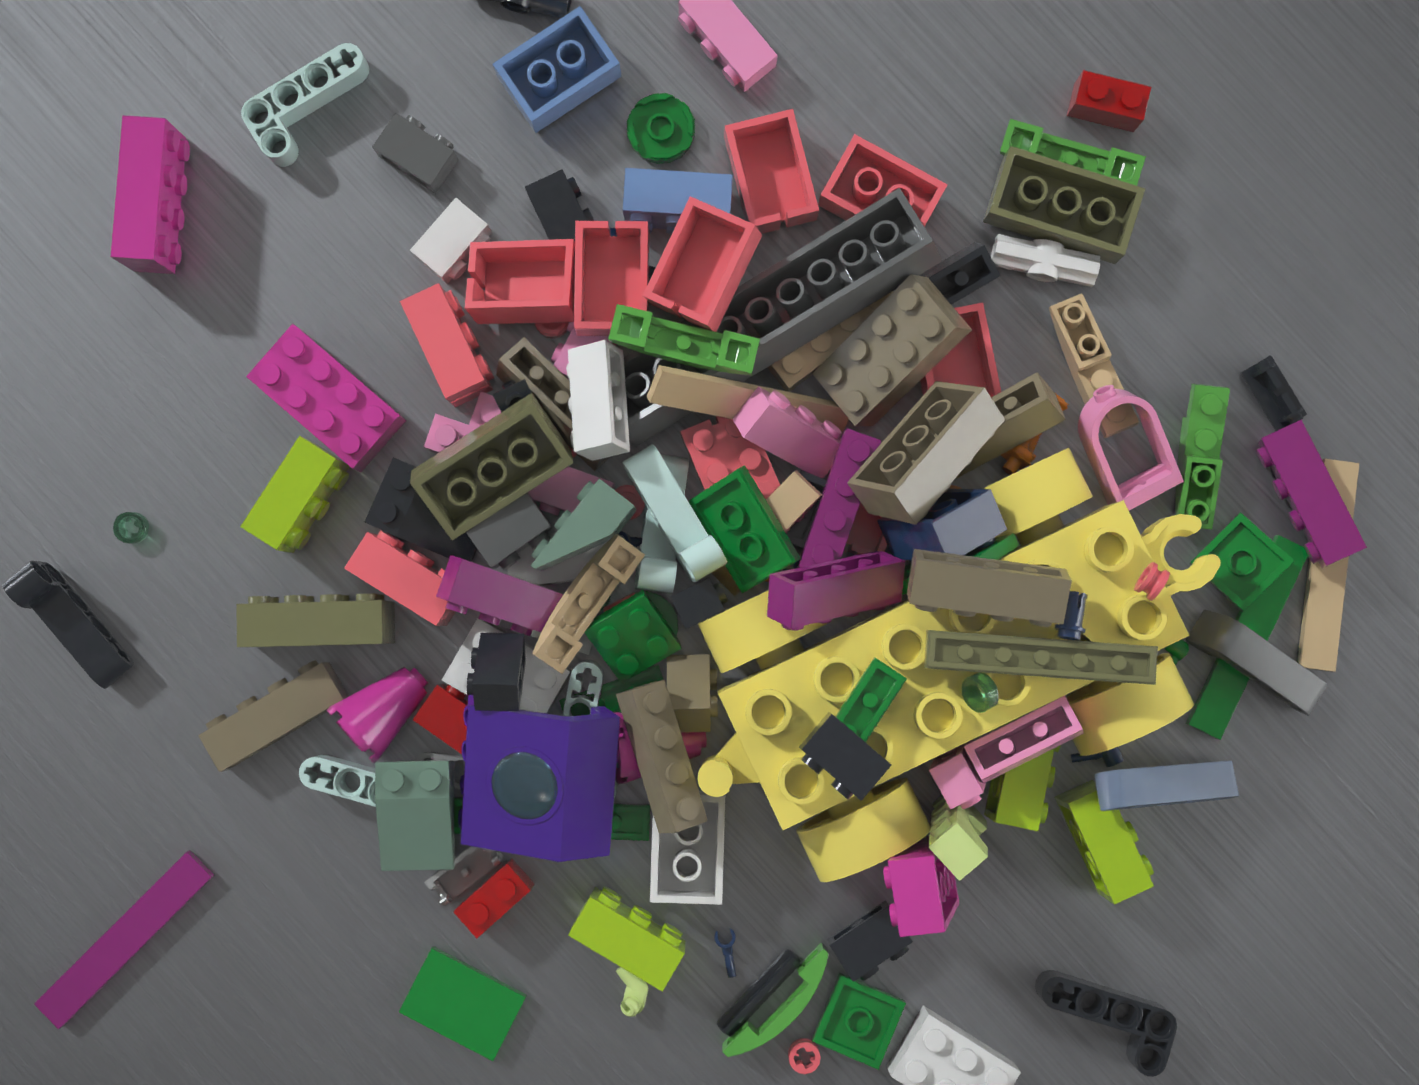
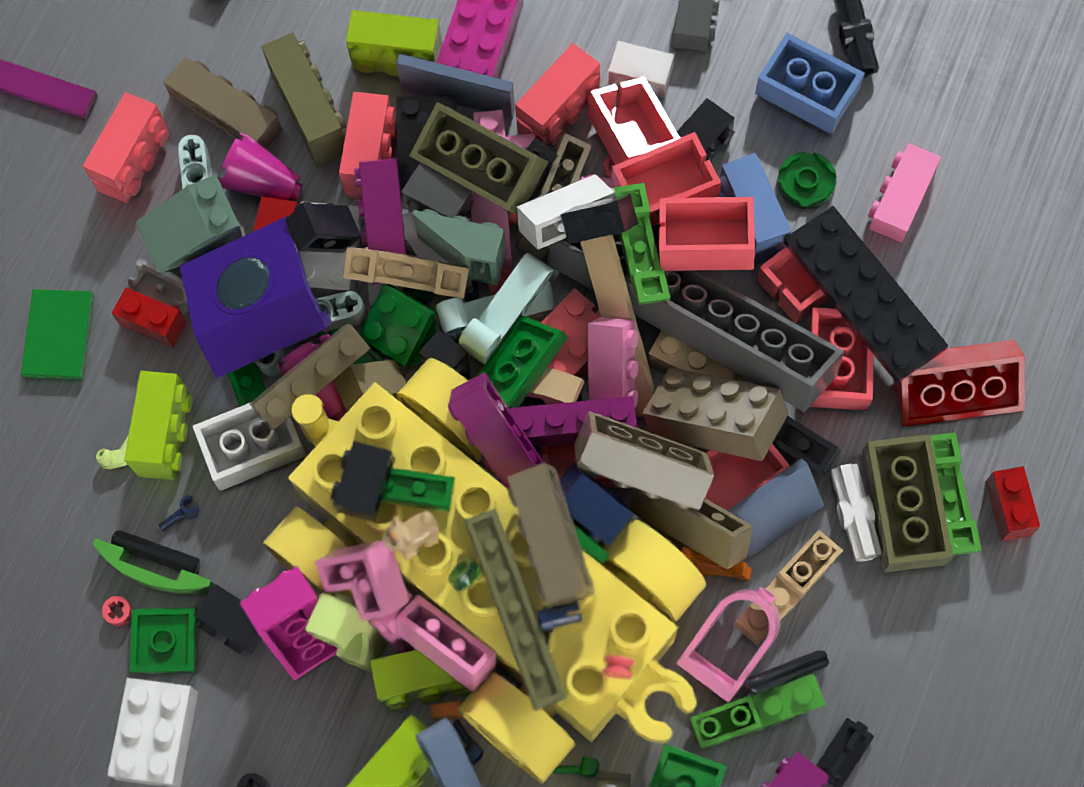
camera: 70 degrees right, 15 degrees down
none -> coral piece [82,92,169,204]
none -> bright pink brick [315,540,410,620]
none -> tan animal [383,511,439,560]
none -> sand blue tile [396,54,515,118]
none -> orange tile [430,700,463,722]
none -> black brick [560,194,639,244]
none -> sand blue tile [728,458,824,559]
none -> black axle [744,650,829,696]
none -> black plate [783,206,949,384]
none -> red slope [893,340,1025,427]

